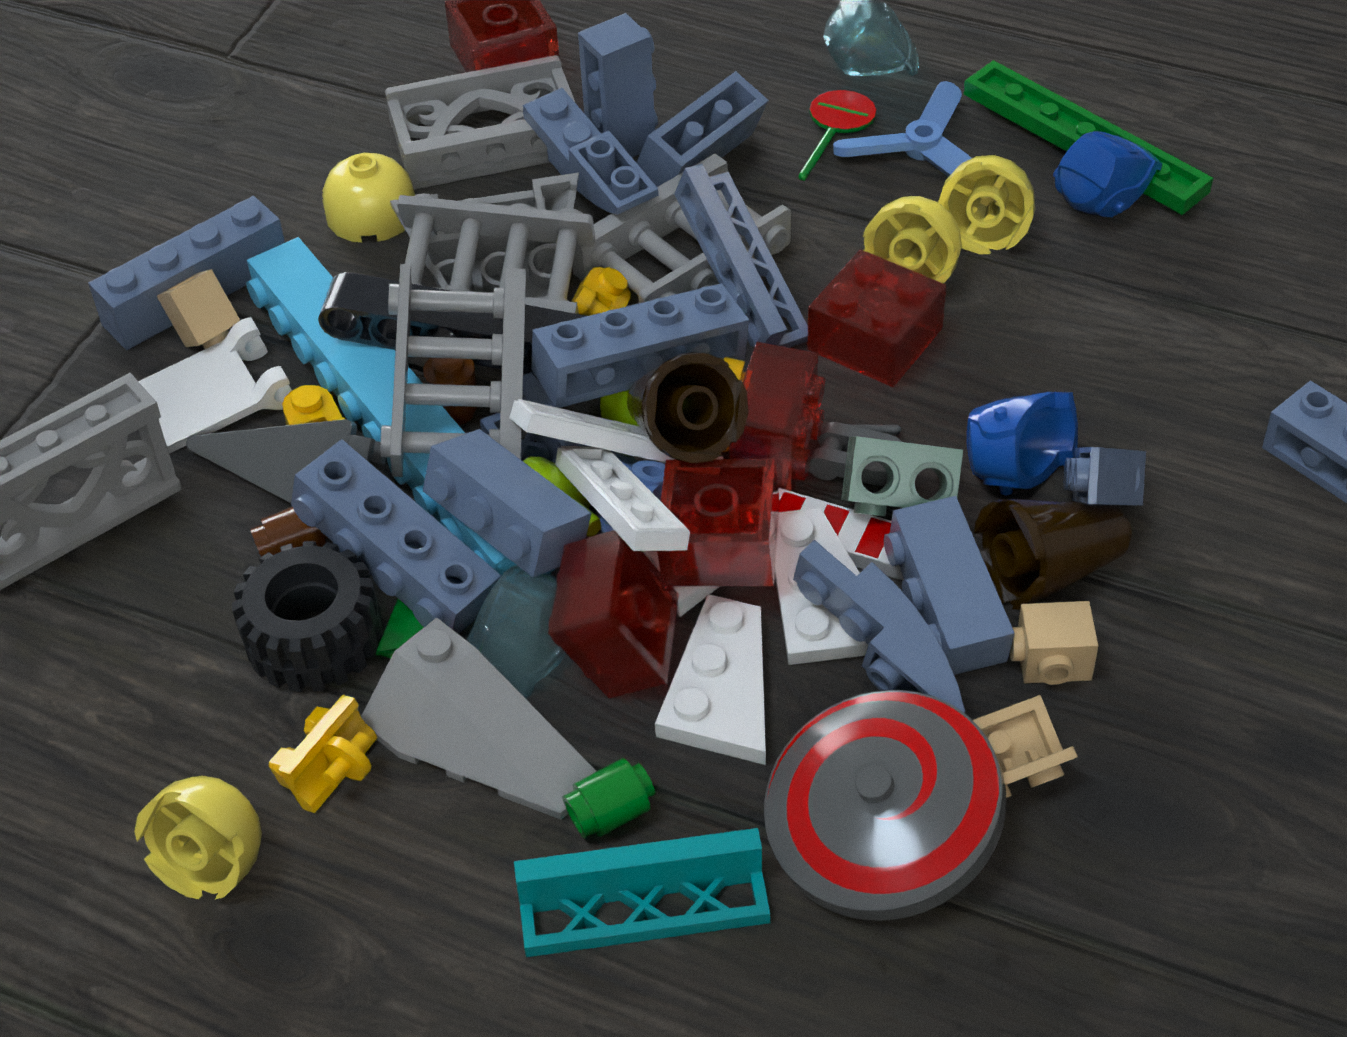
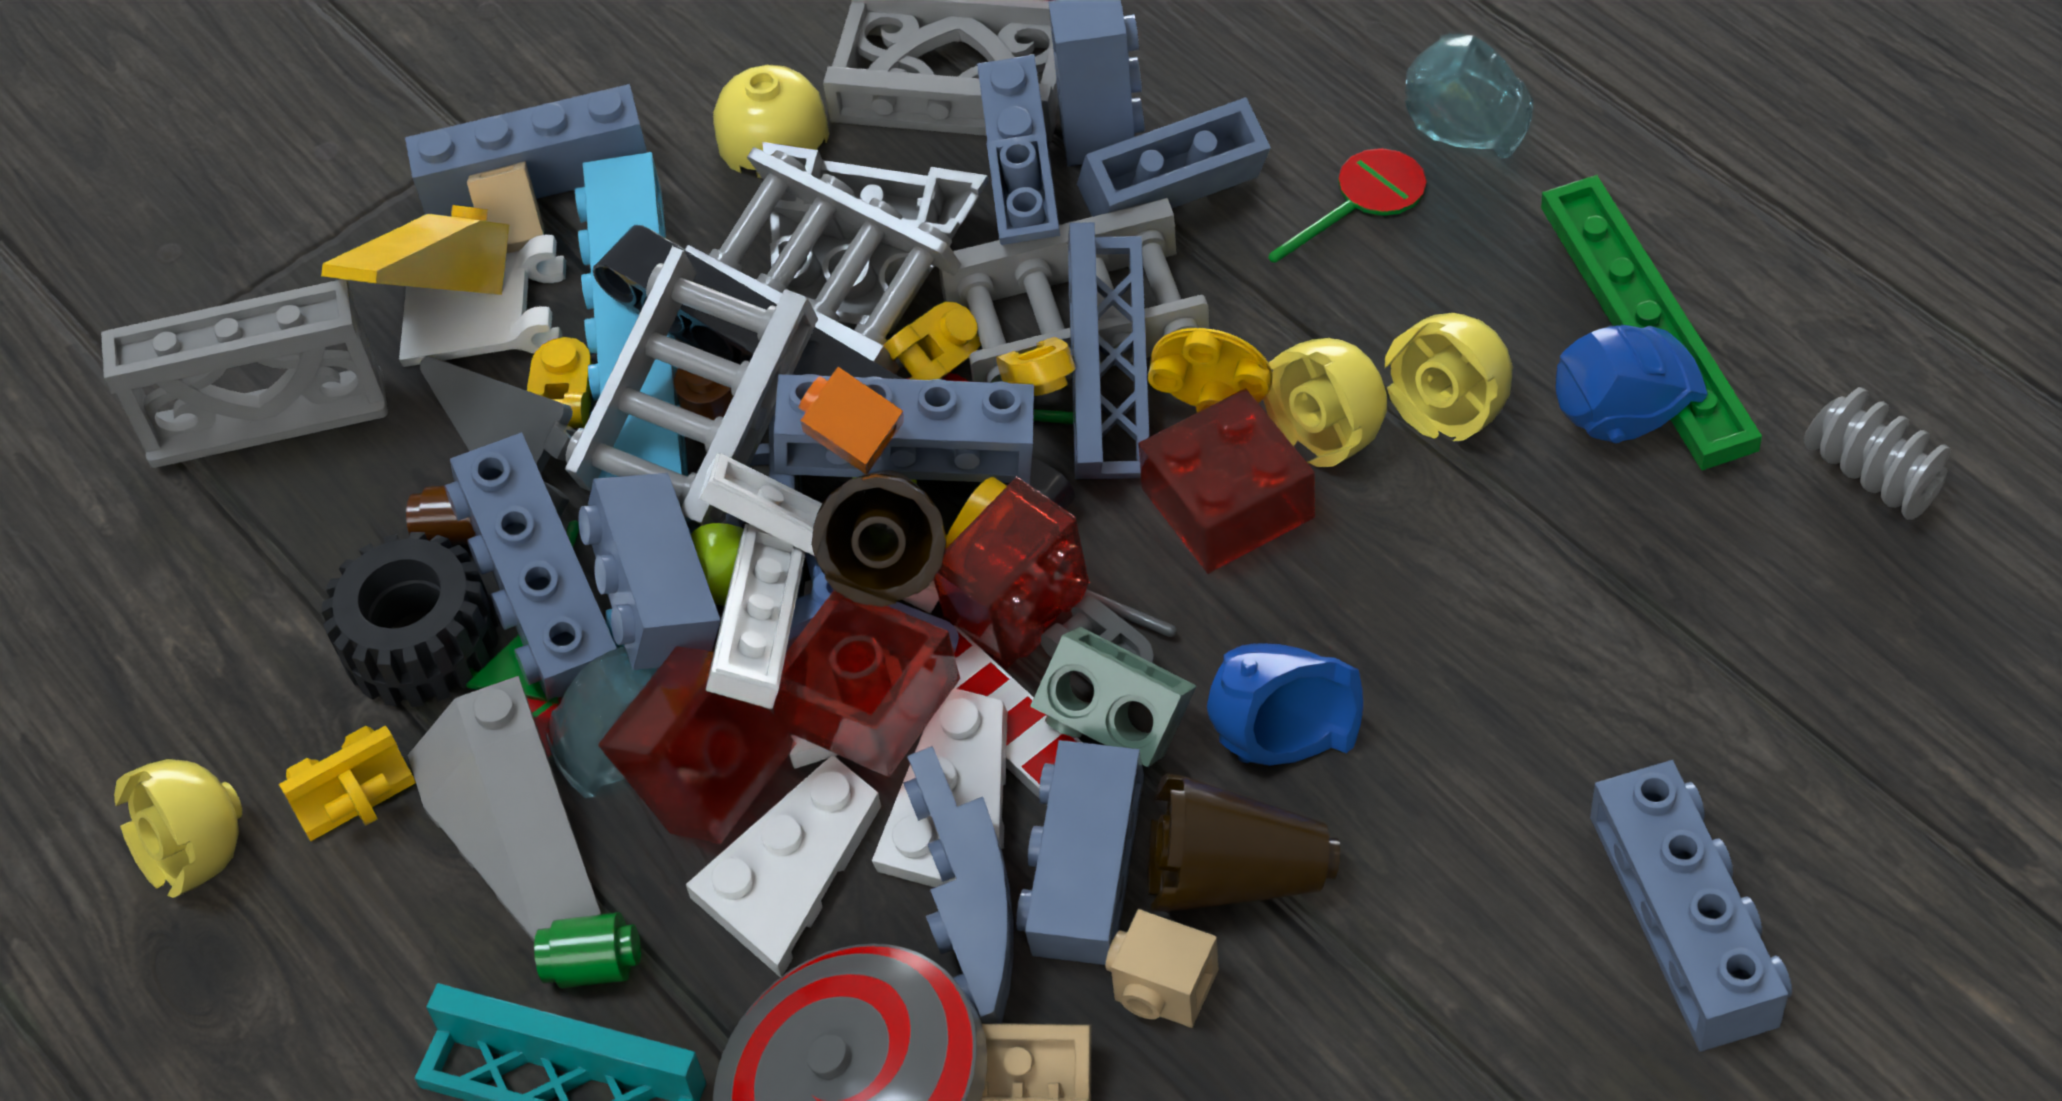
camera: 30 degrees right, 5 degrees up
medium blue piece [833,81,972,177] -> none
sand blue slope [1063,447,1146,505] -> none
none -> yellow wedge [321,205,510,295]
none -> orange brick [798,367,904,474]
none -> yellow plate [996,336,1076,396]
none -> yellow dish [1148,328,1273,423]
none -> light grey piece [1804,387,1951,520]

